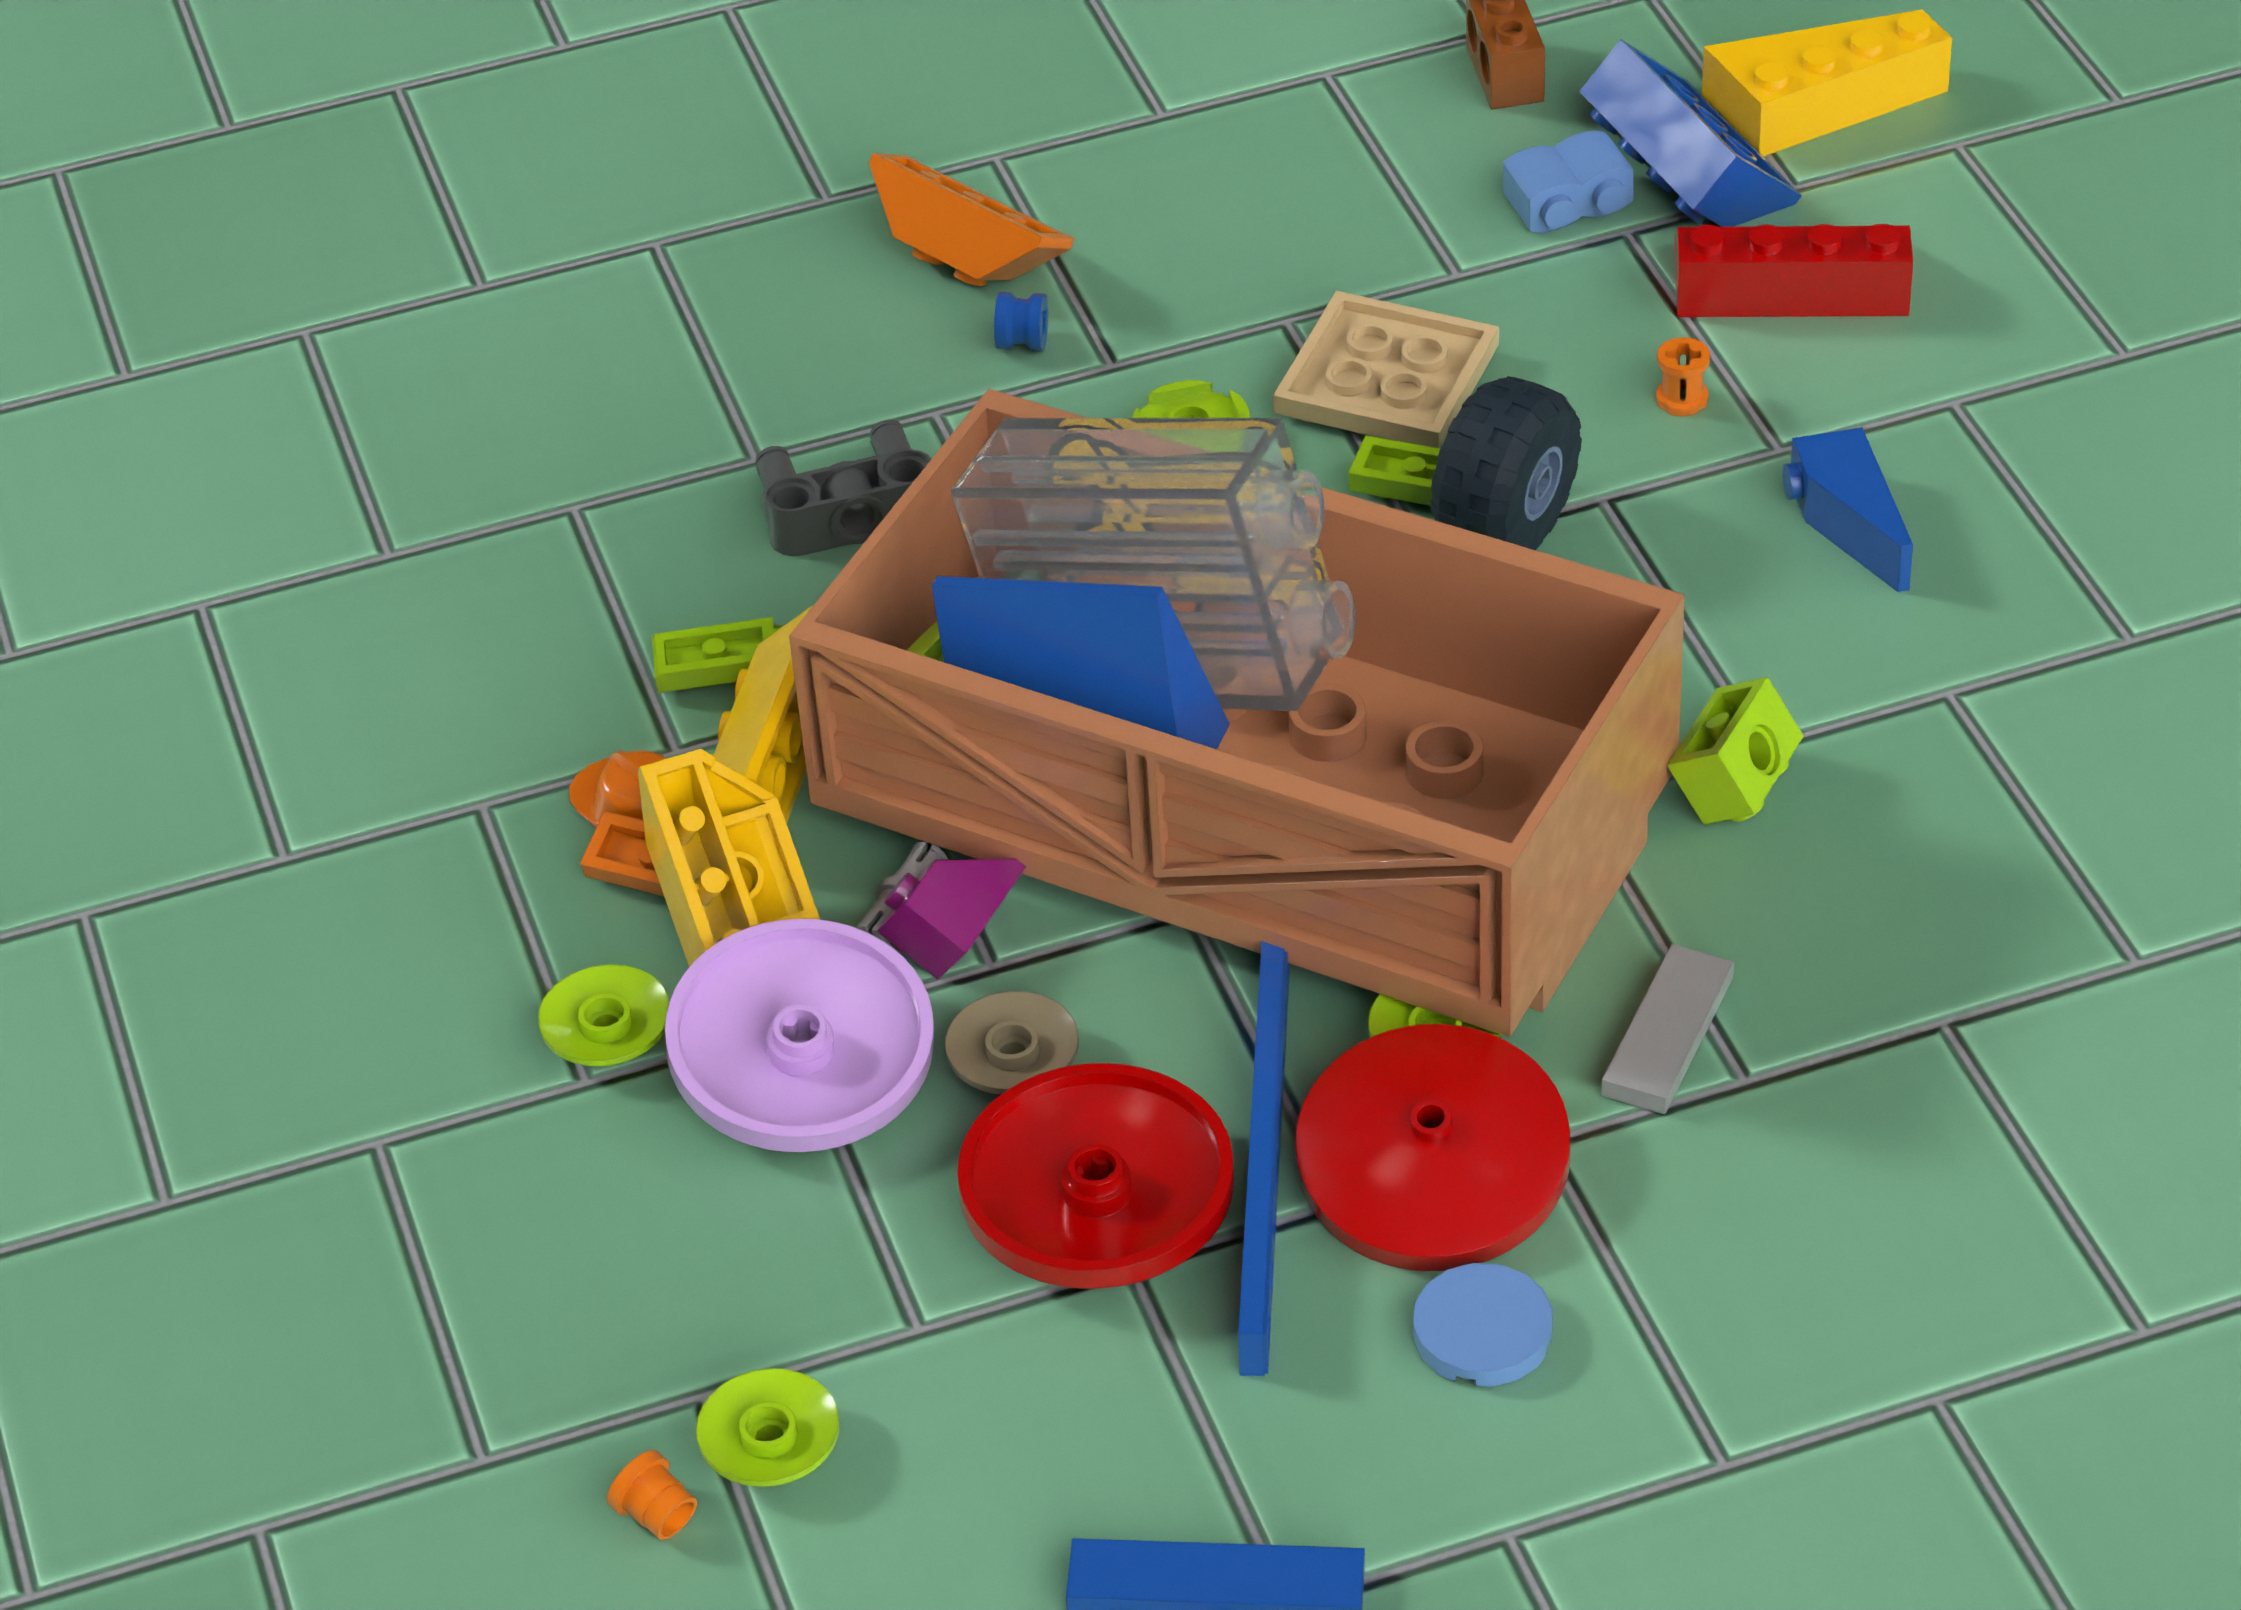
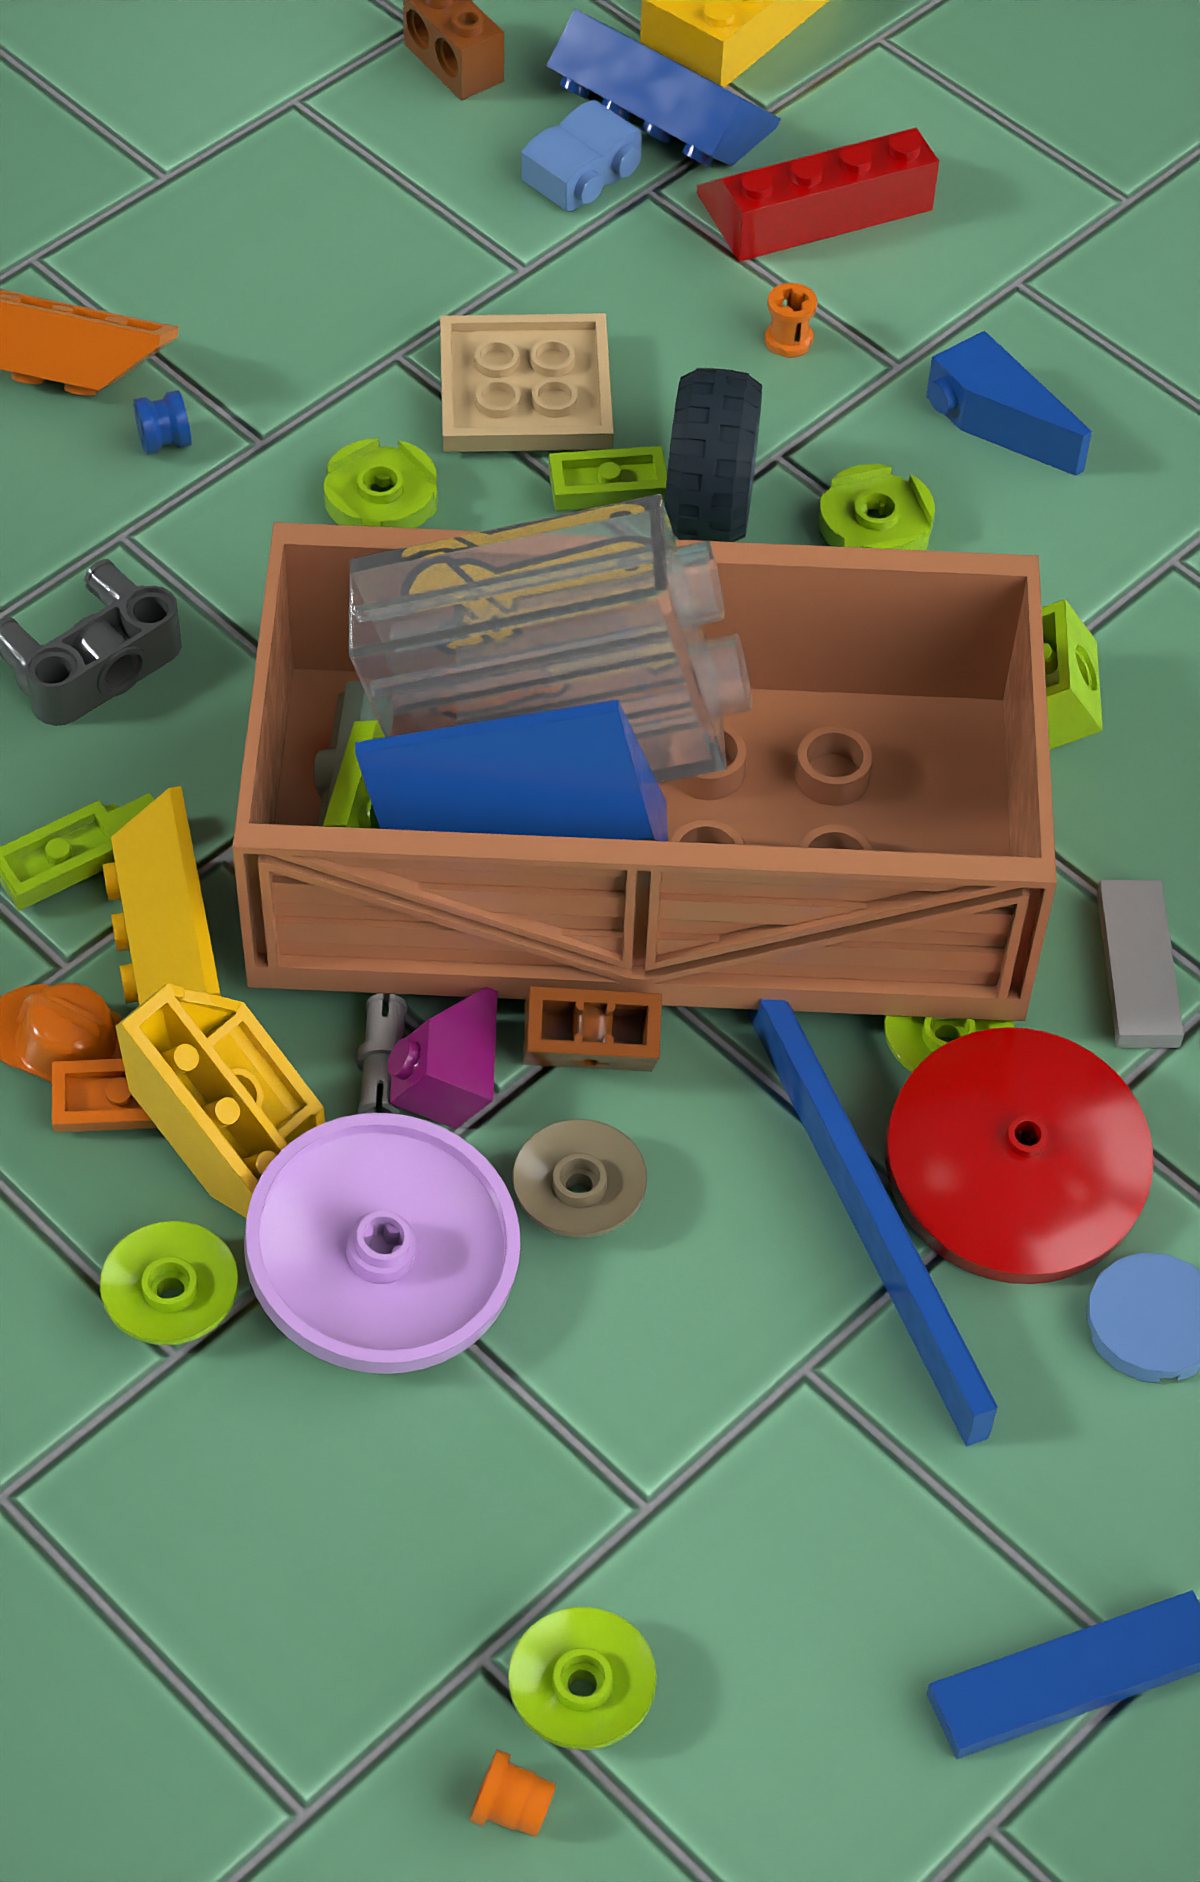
camera: 30 degrees left, 10 degrees up
red dish [957,1063,1234,1289] -> none
none -> dark orange brick [522,986,662,1072]
none -> lime plate [818,463,935,550]

